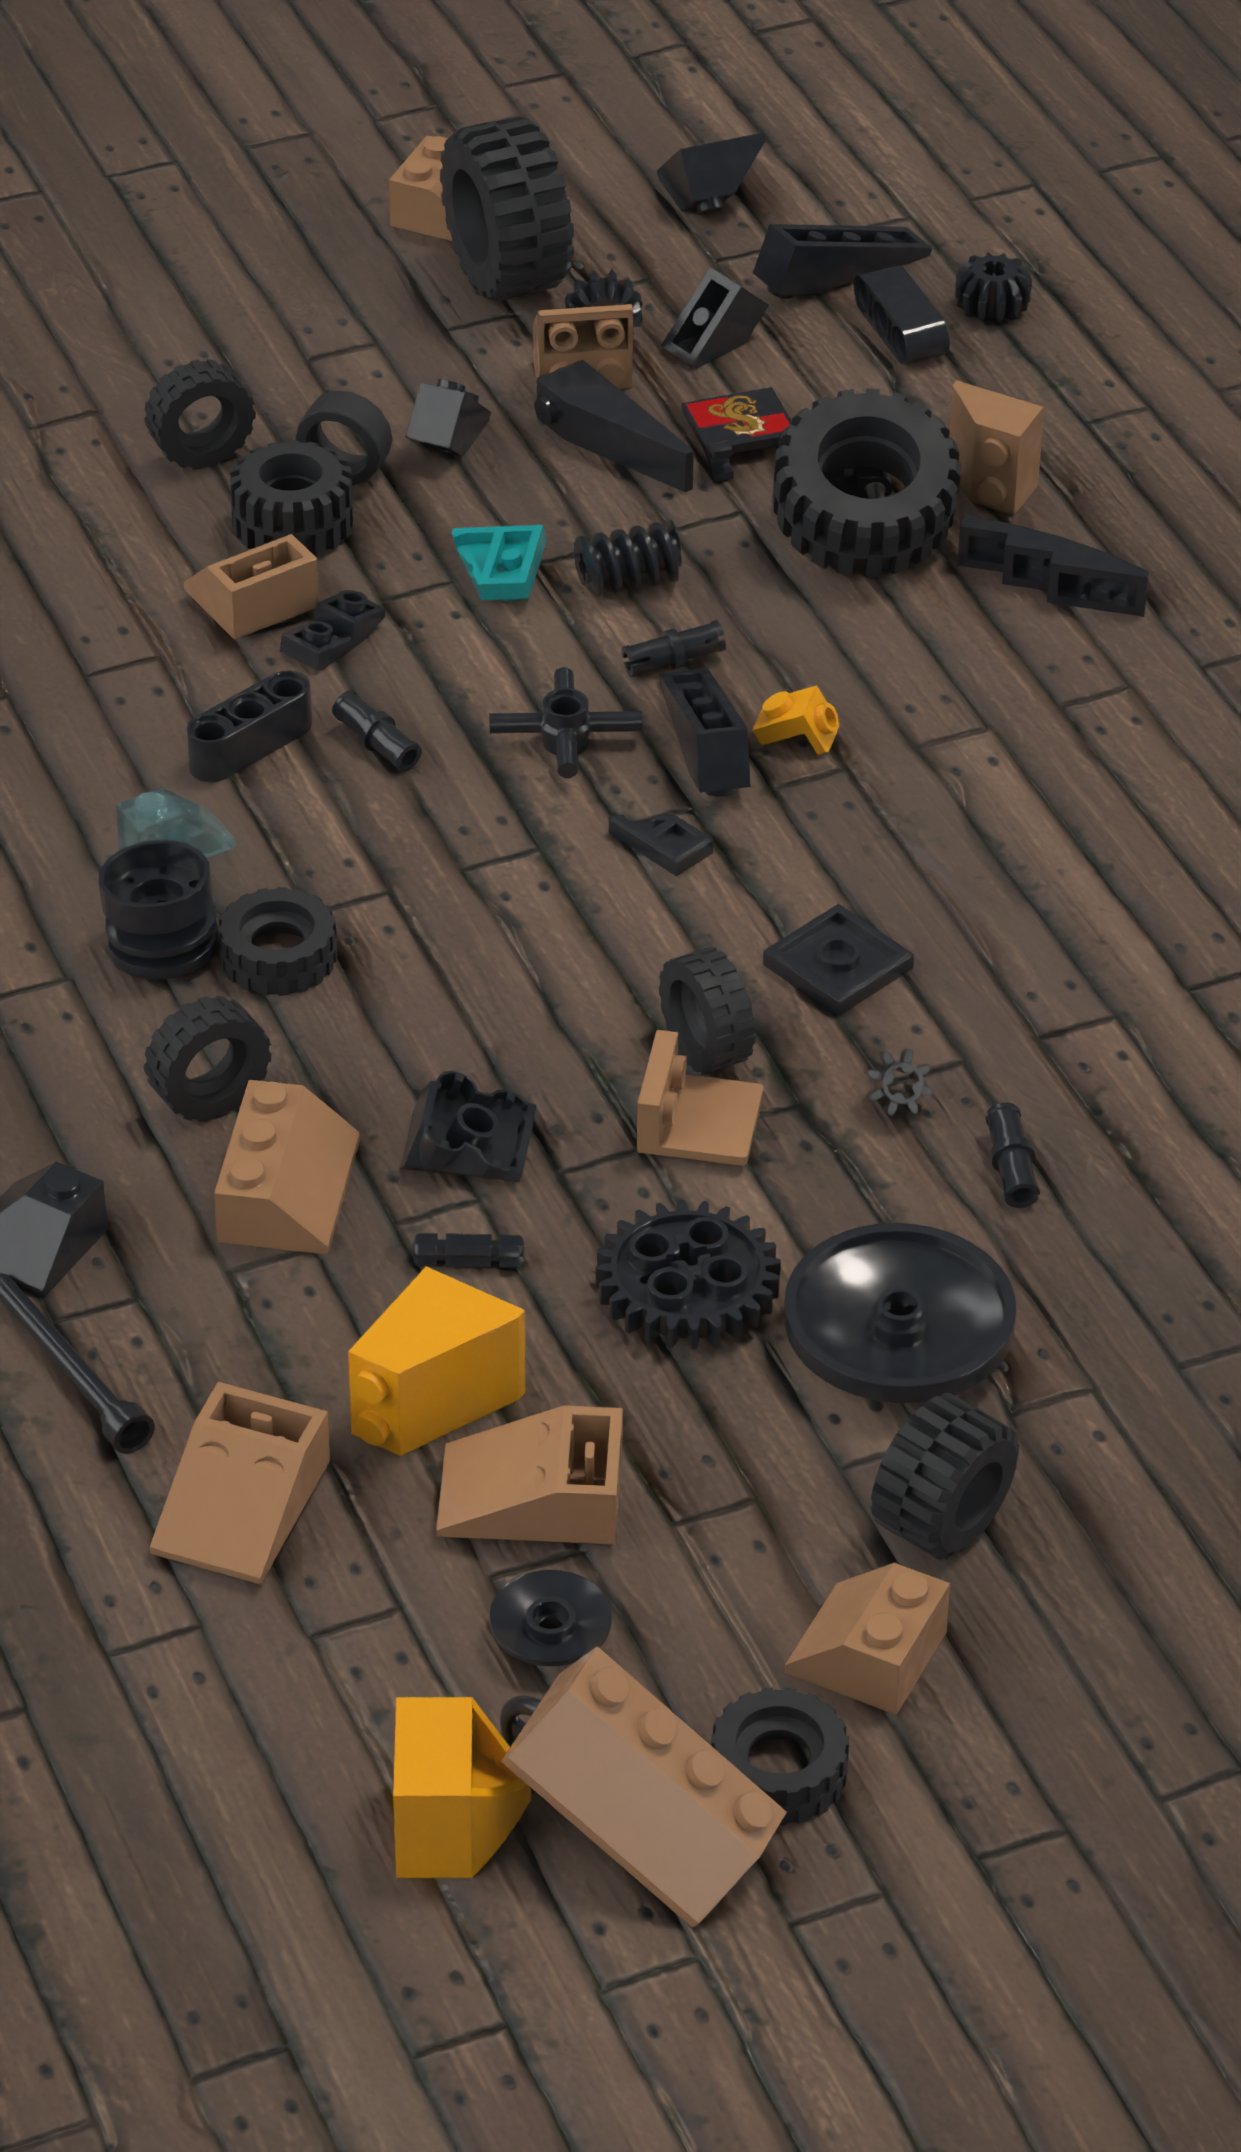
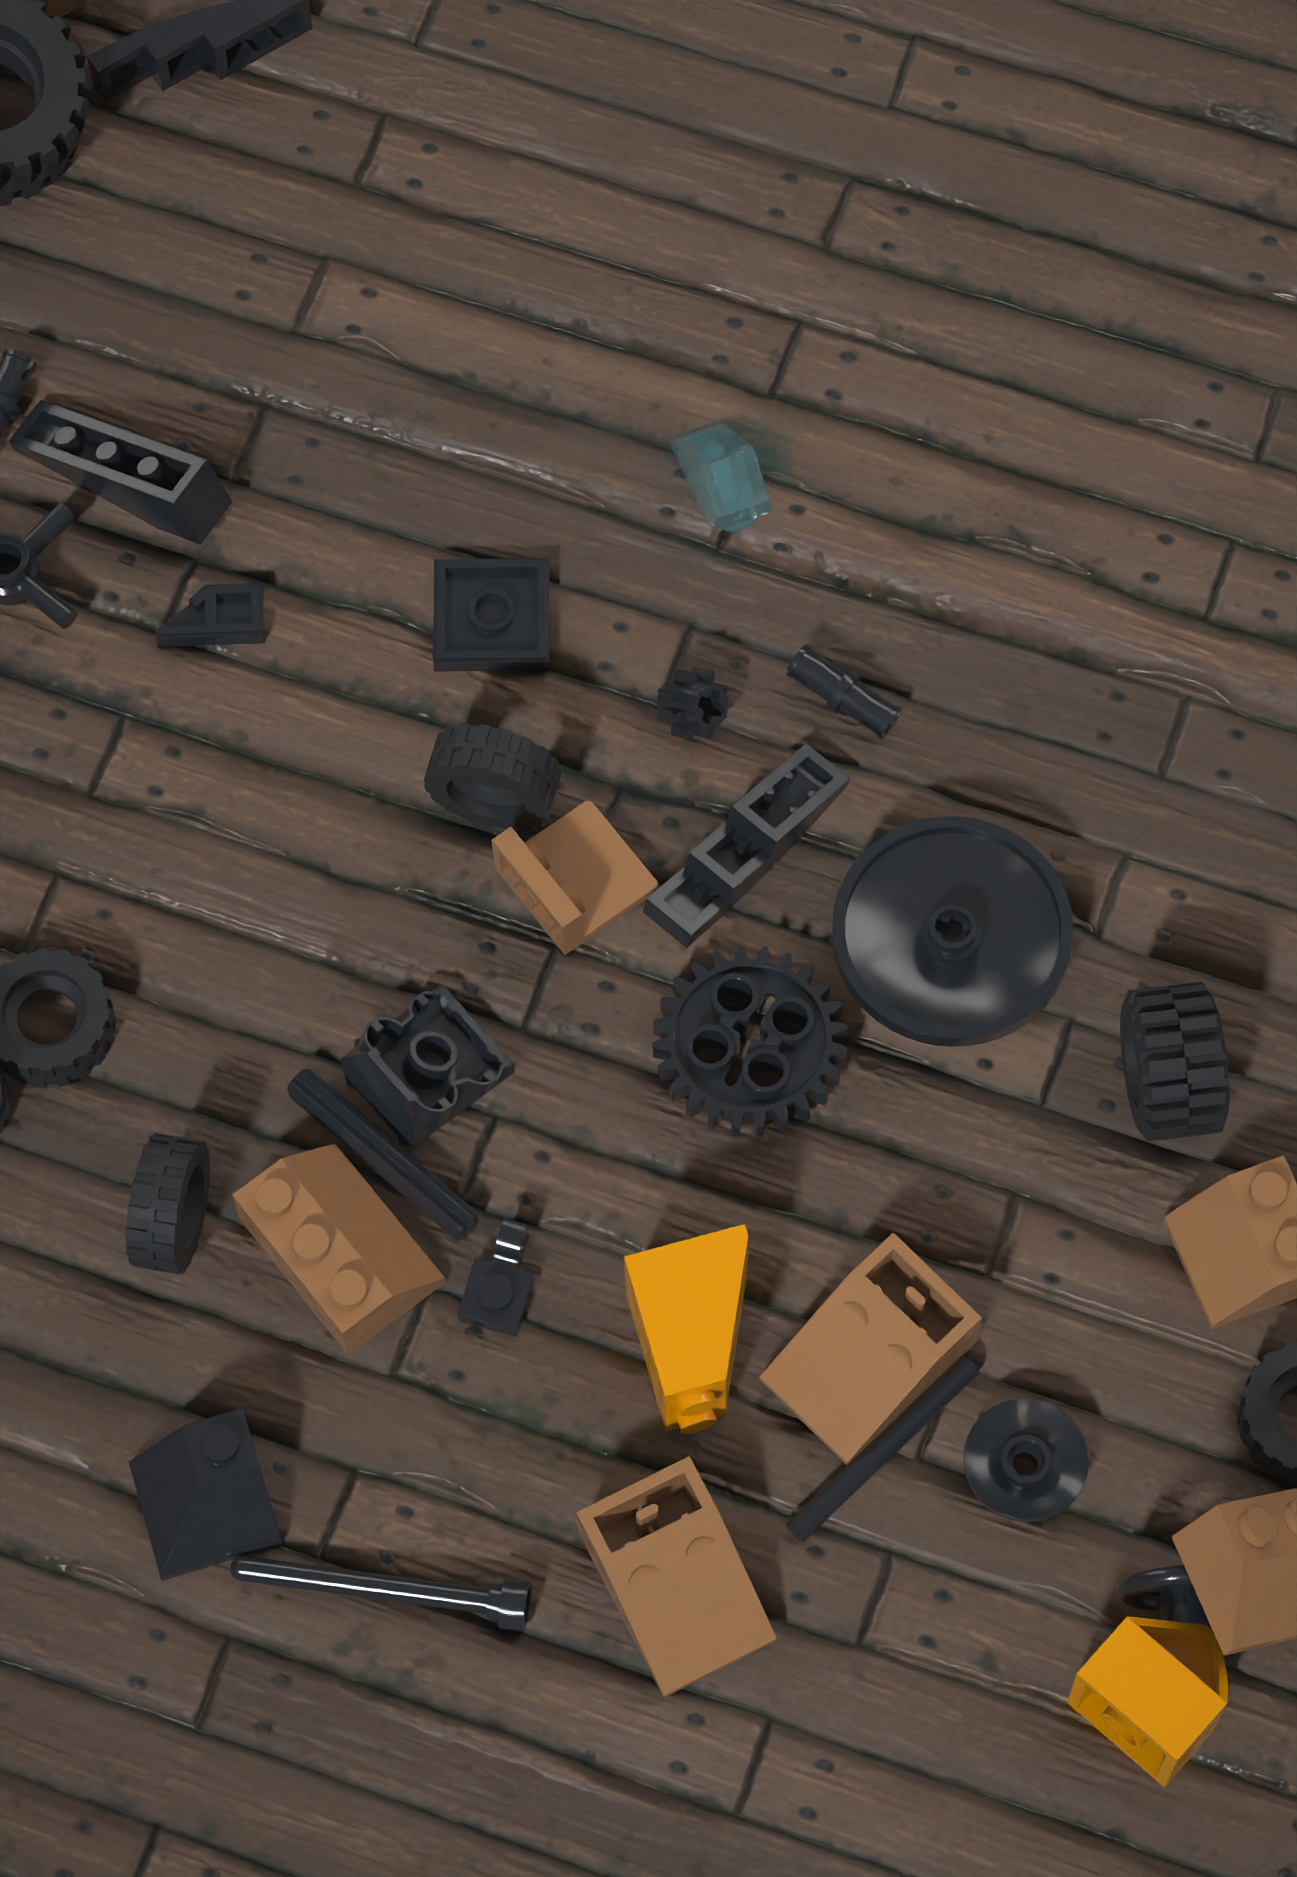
camera: 45 degrees left, 25 degrees up
black axle [413,1233,524,1269] -> none
light orange bracket [752,685,840,755] -> none
none -> black axle [287,1068,479,1241]
none -> black plate [457,1219,535,1337]
none -> black slope [643,743,850,948]
none -> clear light blue slope [670,422,772,532]
none -> black bar [786,1356,980,1542]

